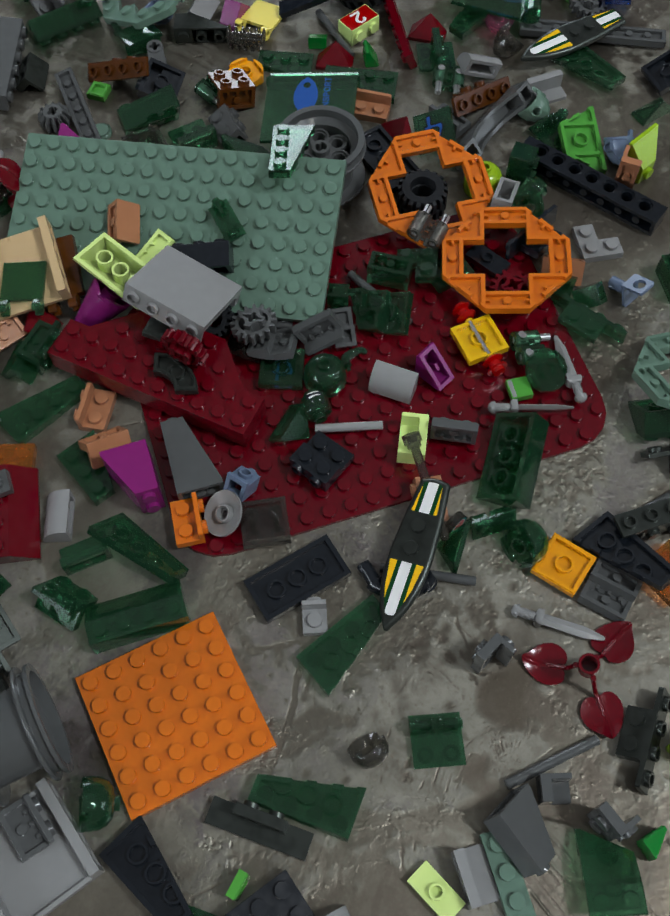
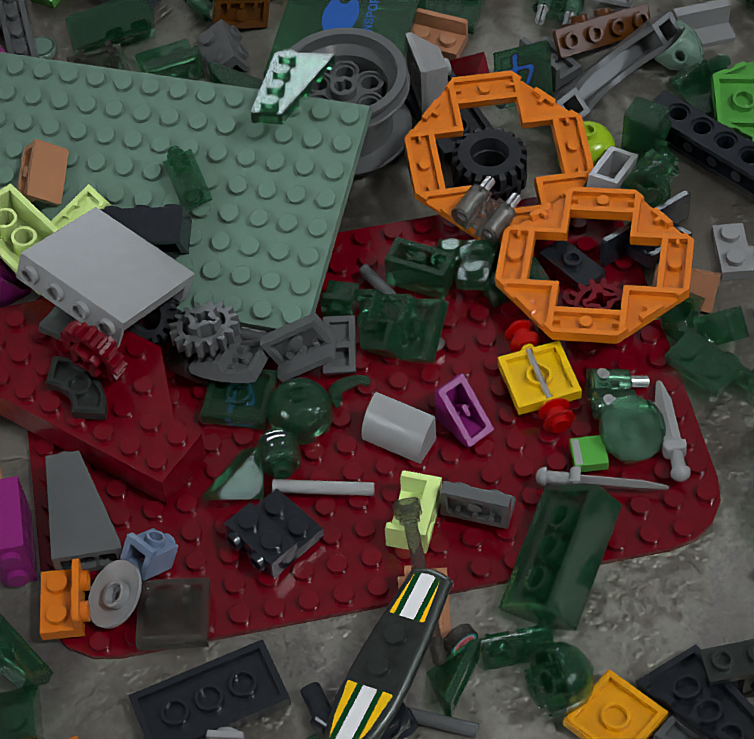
camera: 10 degrees right, 10 degrees down
none -> light grey slope [405,32,452,115]

